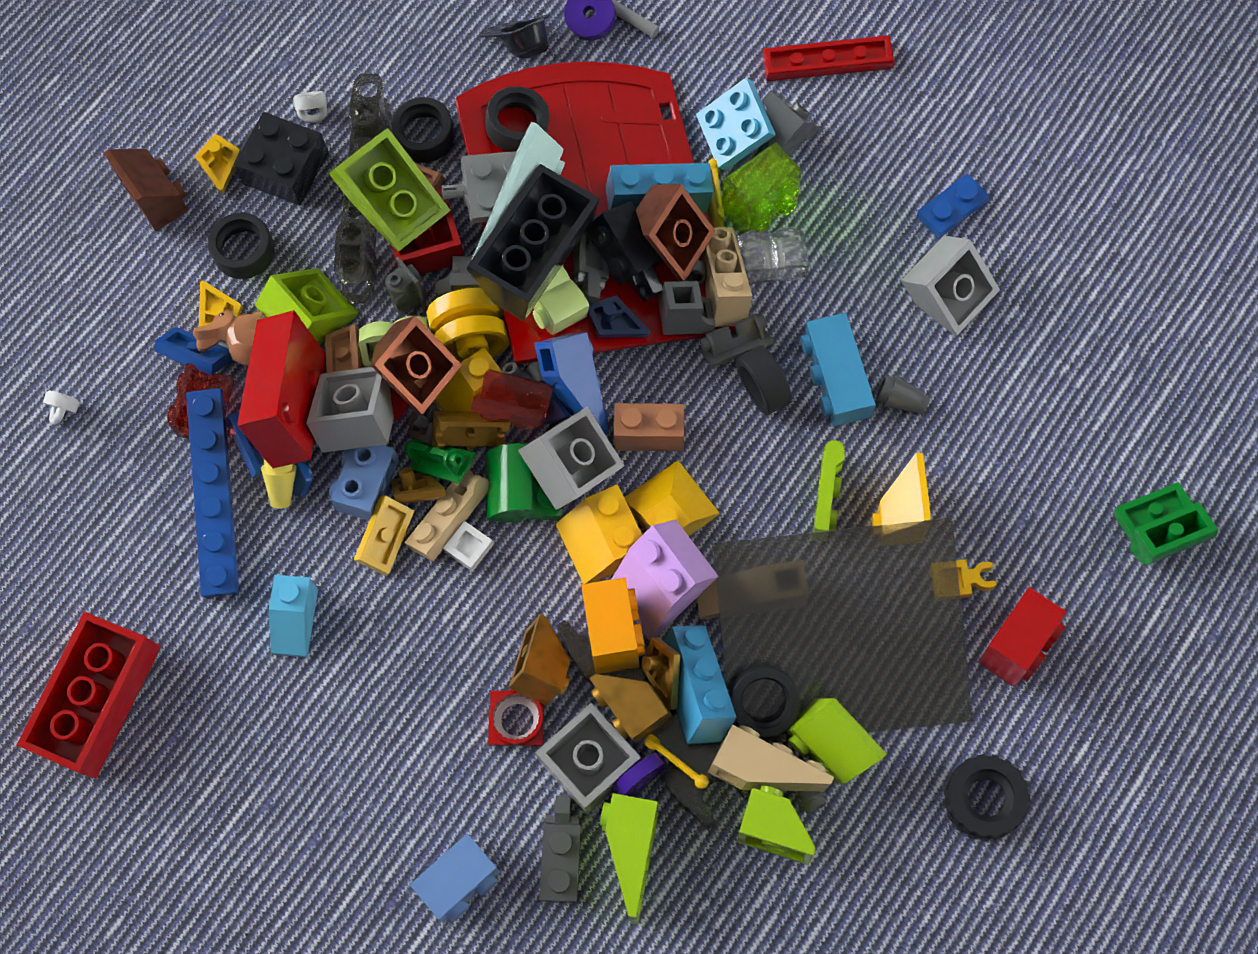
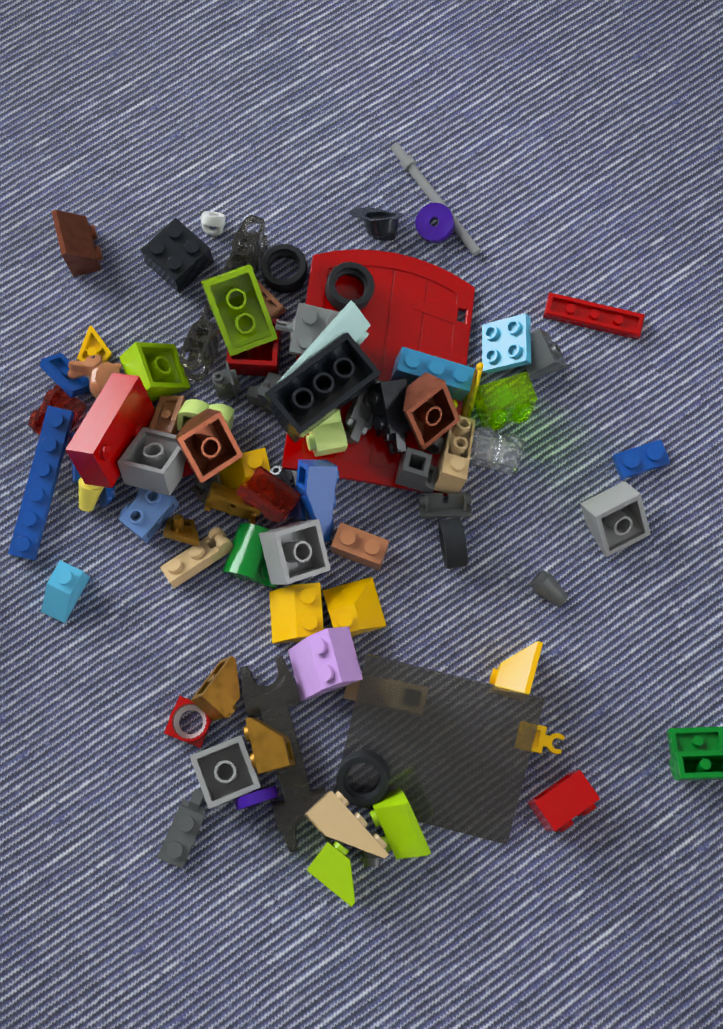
camera: 15 degrees right, 5 degrees up
yellow piece [195,133,241,194] -> none
black tyre [208,212,275,279] -> none
yellow plate [354,496,414,575] -> none
green hinge [404,439,476,484] -> none
medium blue brick [410,833,500,923] -> none
yellow wheel [426,288,510,362] -> none
white plate [443,521,494,572] -> none
light orange brick [581,577,645,674] -> none
dark blue piece [587,295,650,338] -> none
lime slope [600,793,659,925] -> none
pearl gold piece [642,637,680,710] -> none
yellow hinge [644,734,709,789] -> none
dark azure brick [664,626,736,744] -> none
dark azure brick [800,312,876,427] -> none
lime hinge [812,439,845,542] -> none
black tyre [943,754,1031,841] -> none

